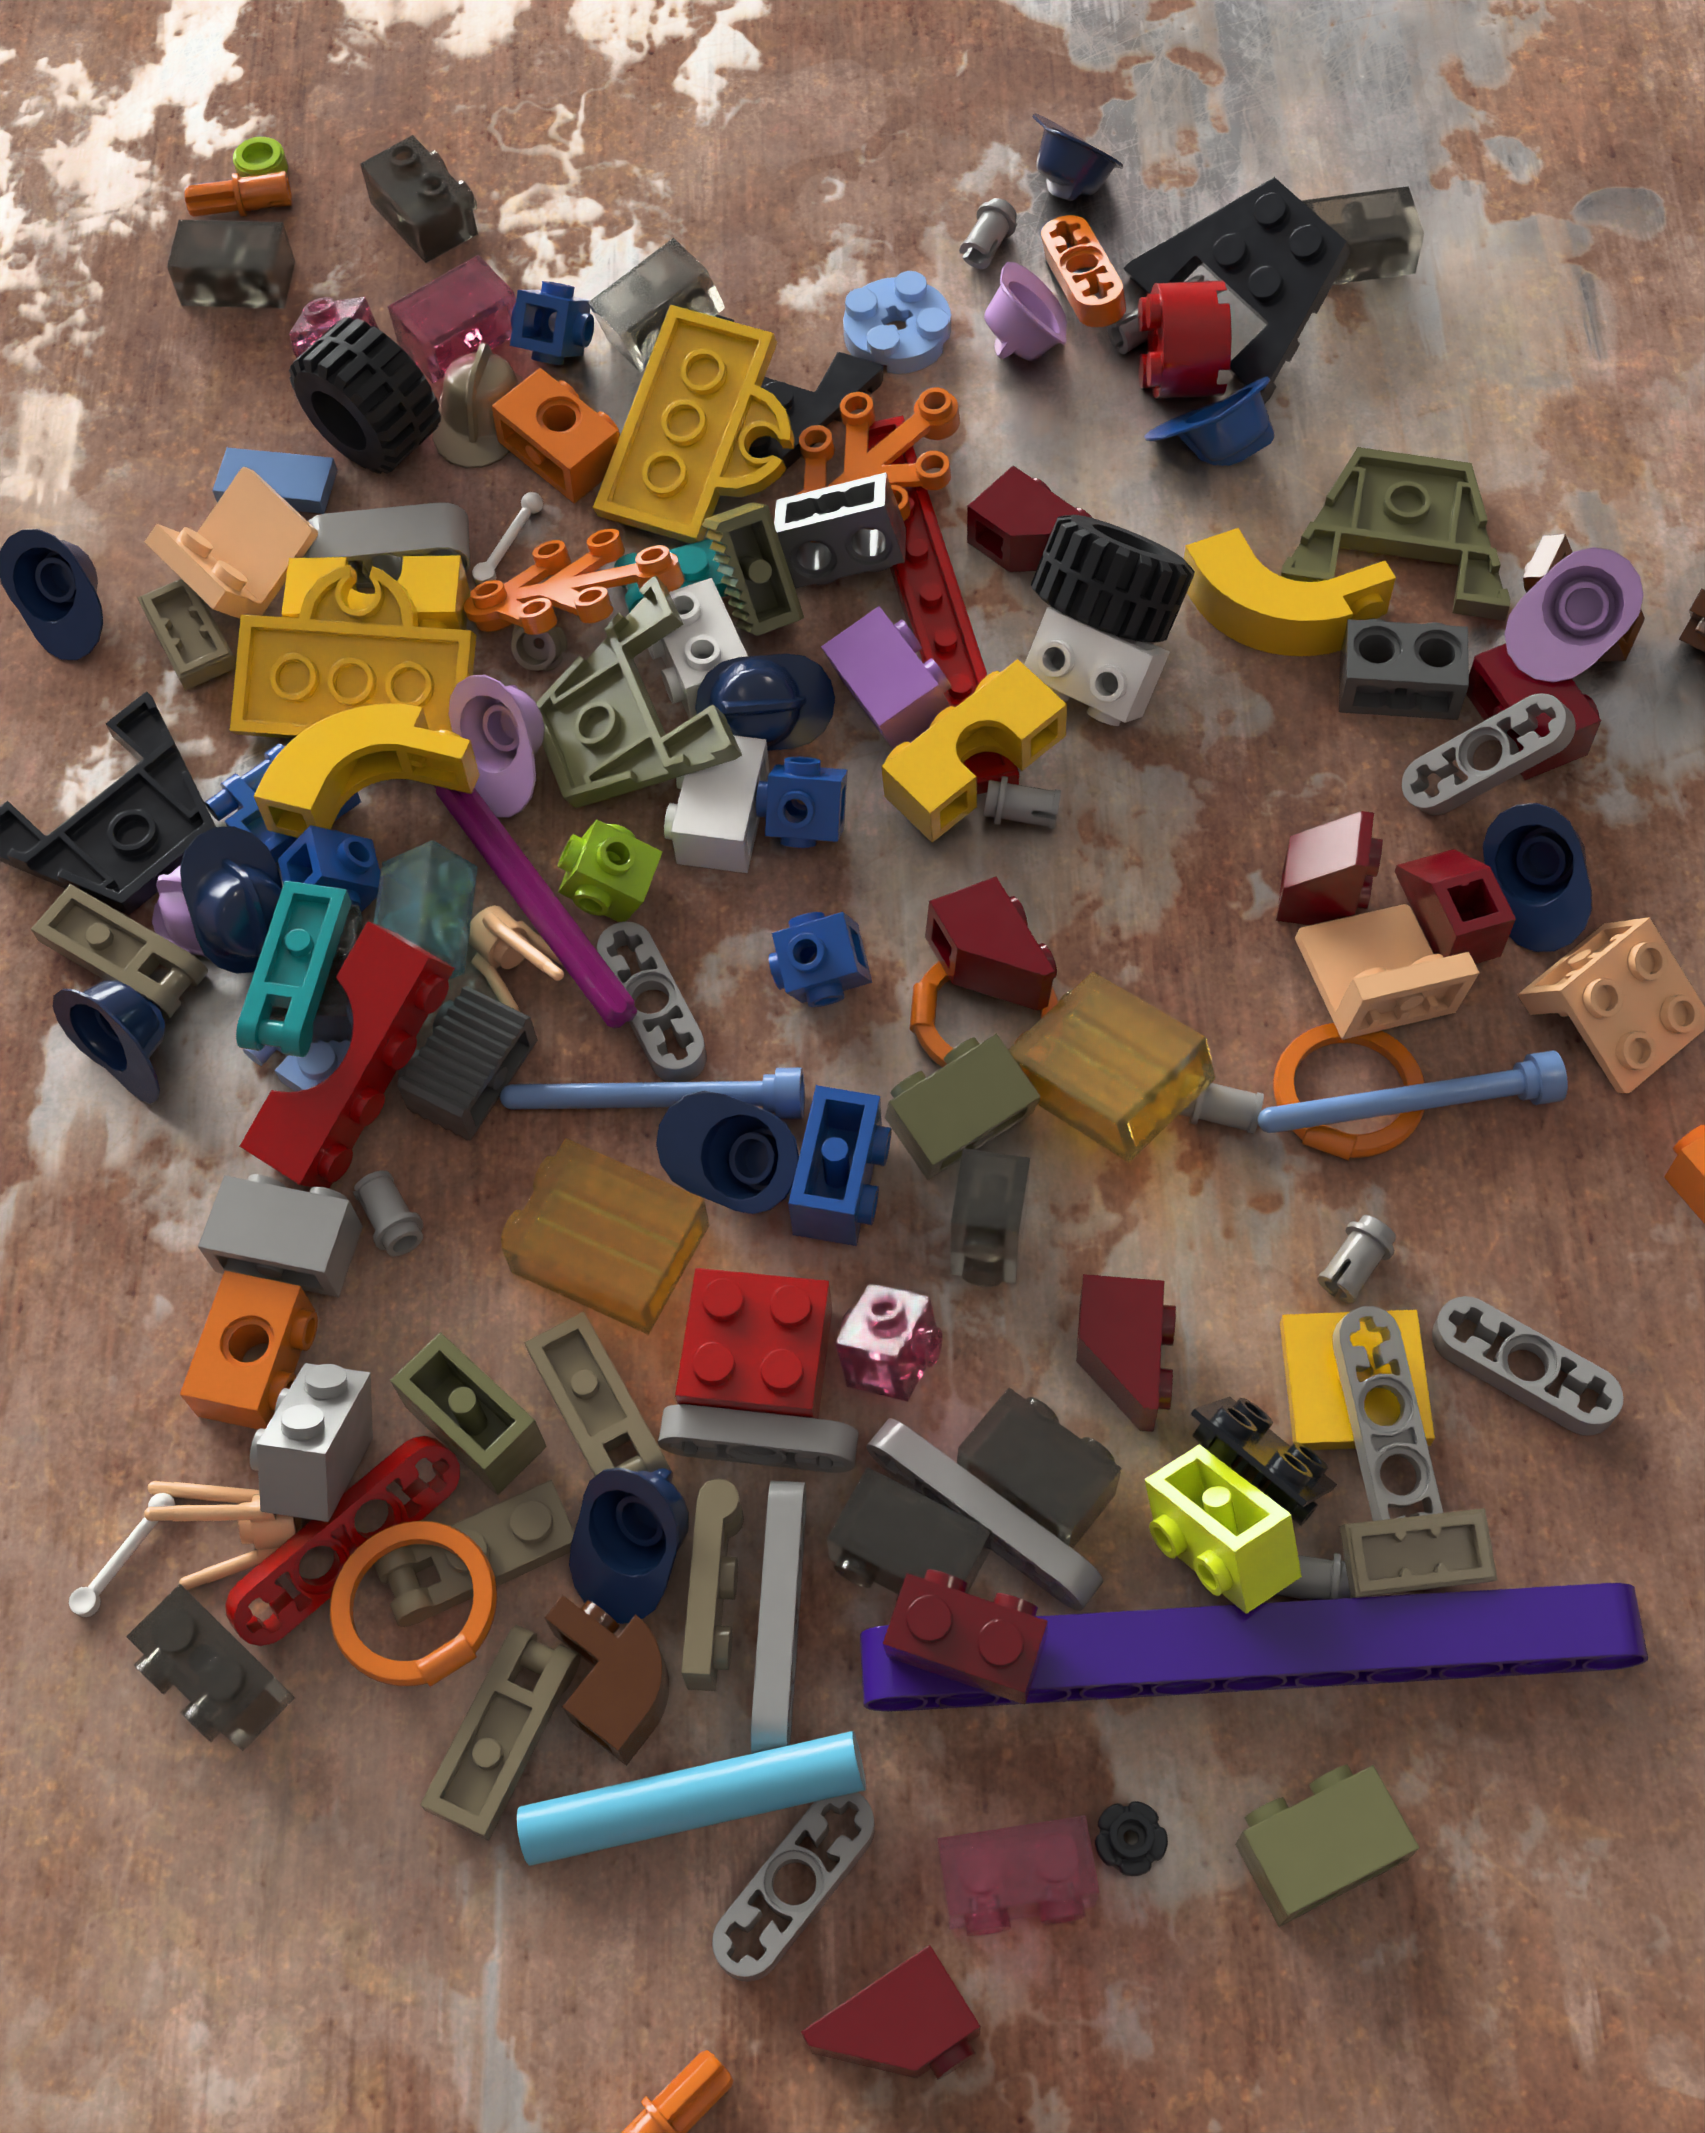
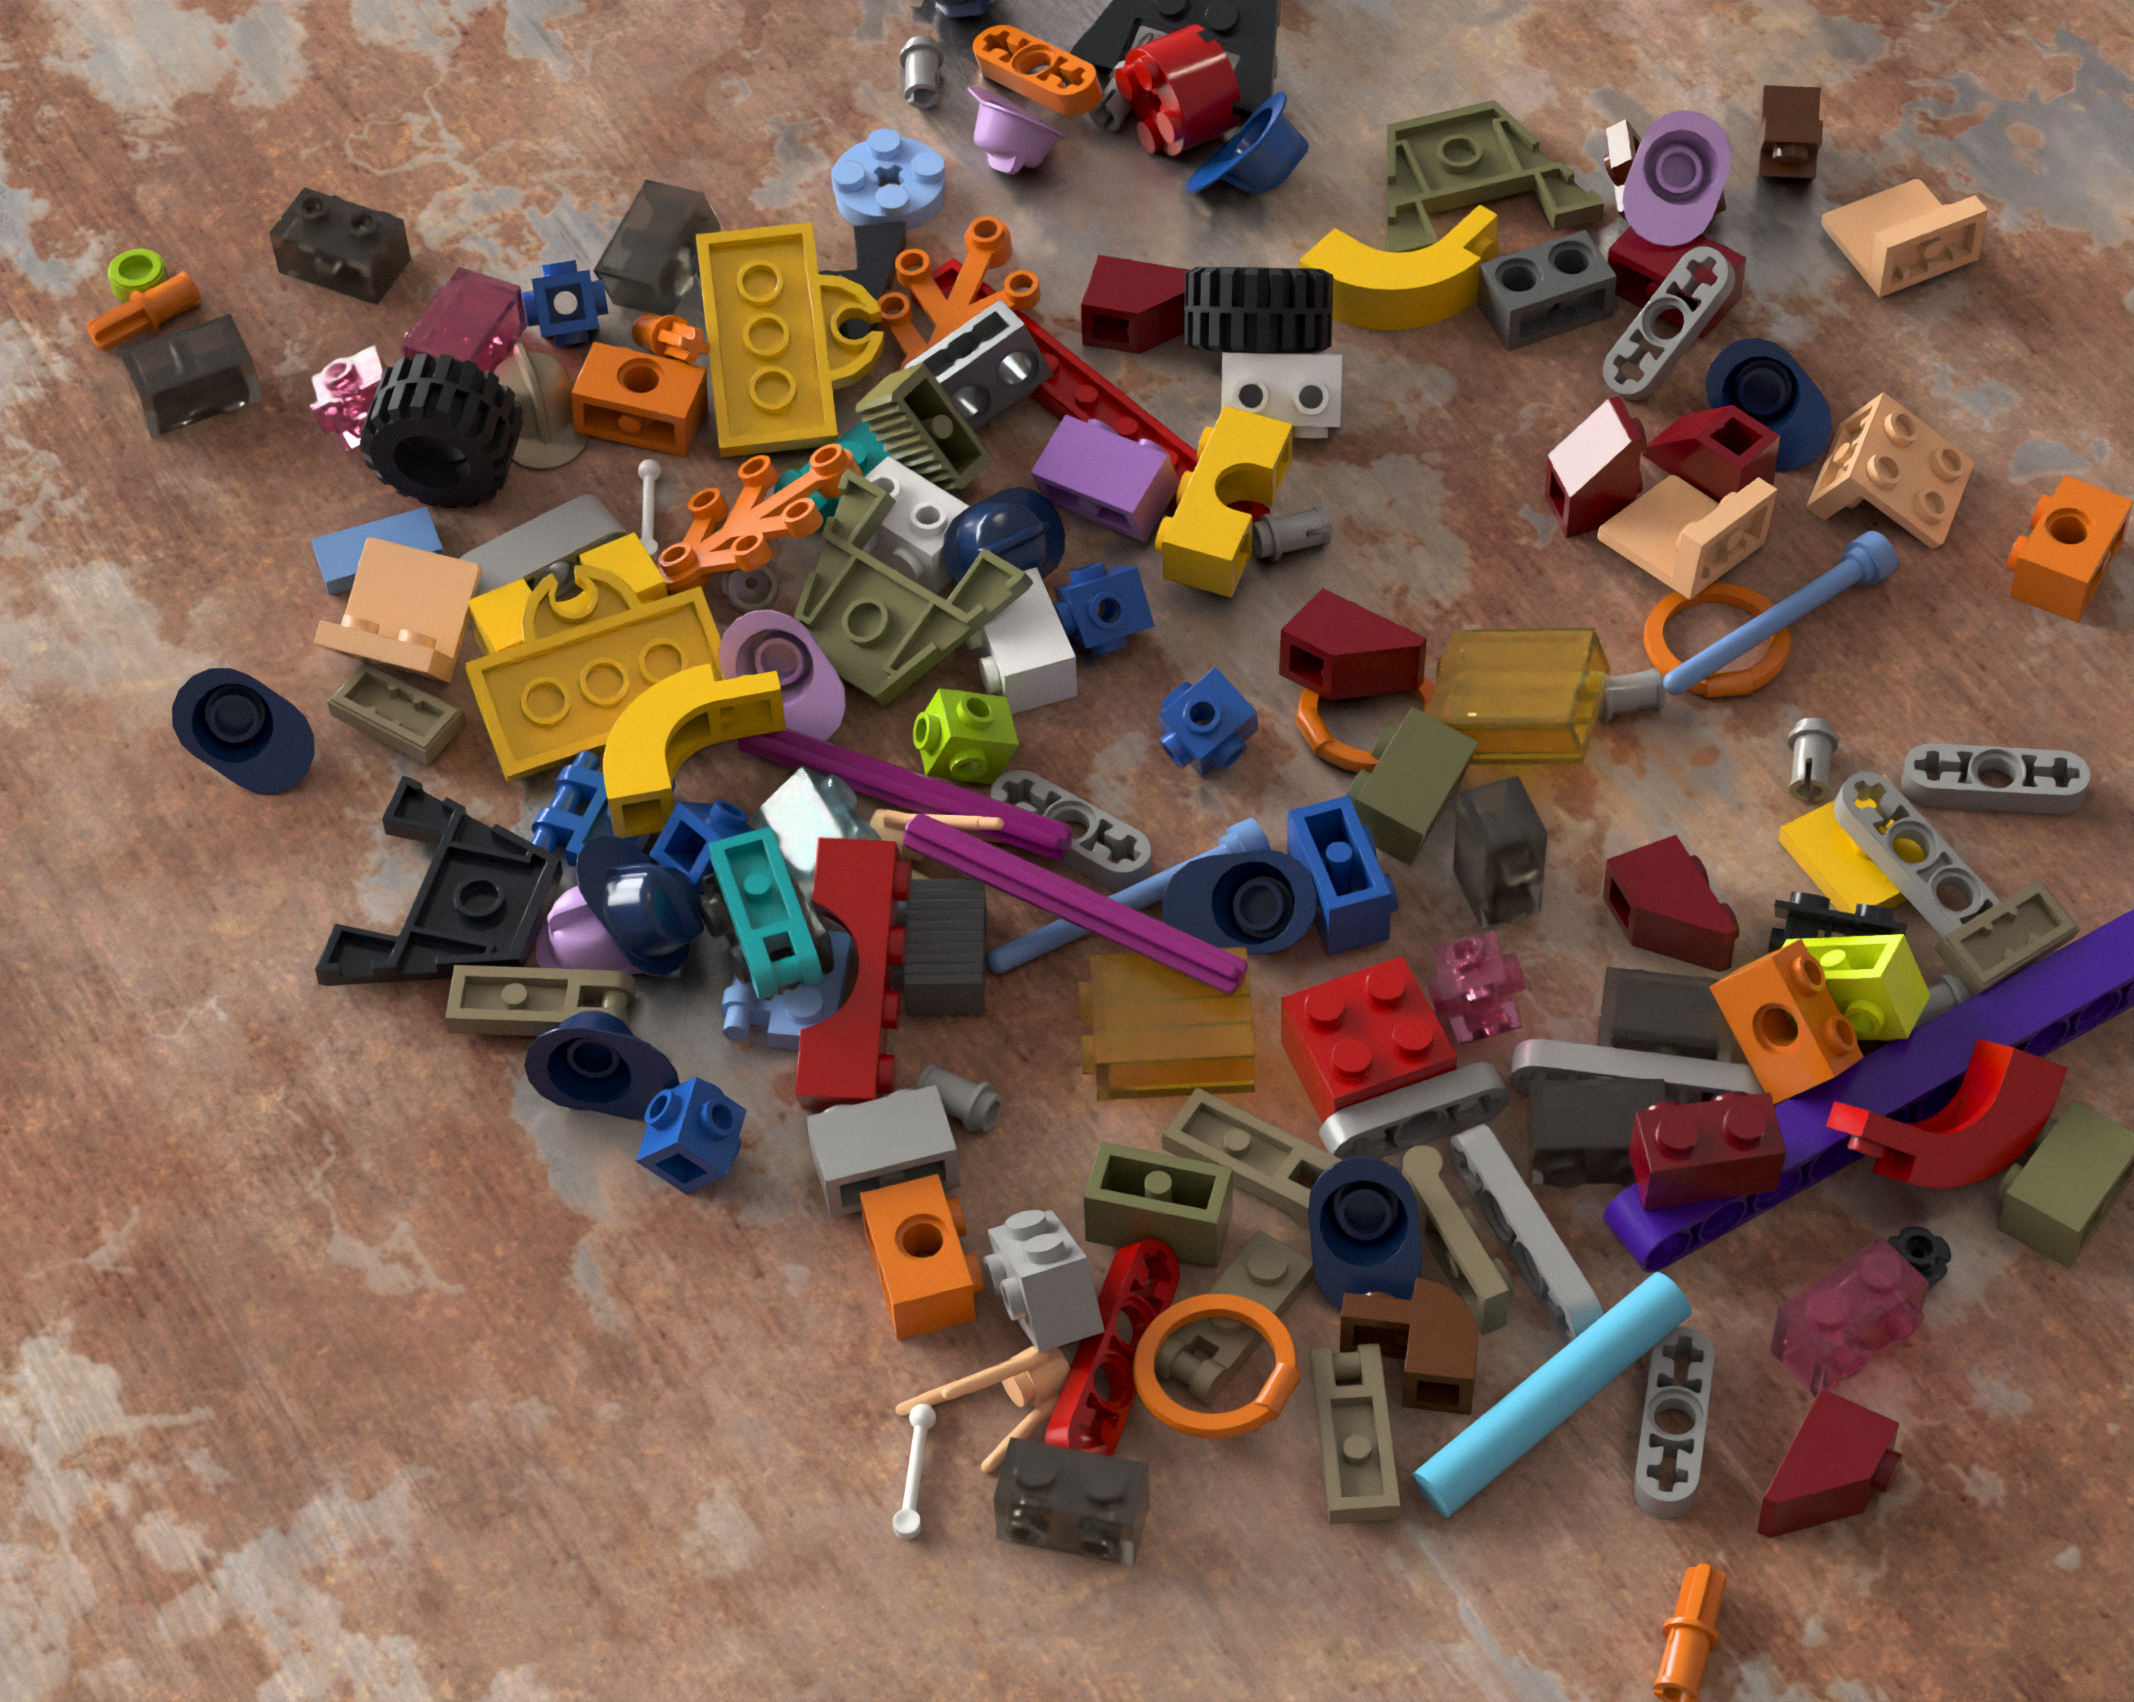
camera: 30 degrees left, 10 degrees down
none -> orange axle [632,312,710,363]
none -> blue brick [636,1077,747,1194]
none -> magenta axle [902,813,1248,995]
none -> orange brick [1709,939,1864,1105]
none -> red arch [1826,1039,2068,1188]

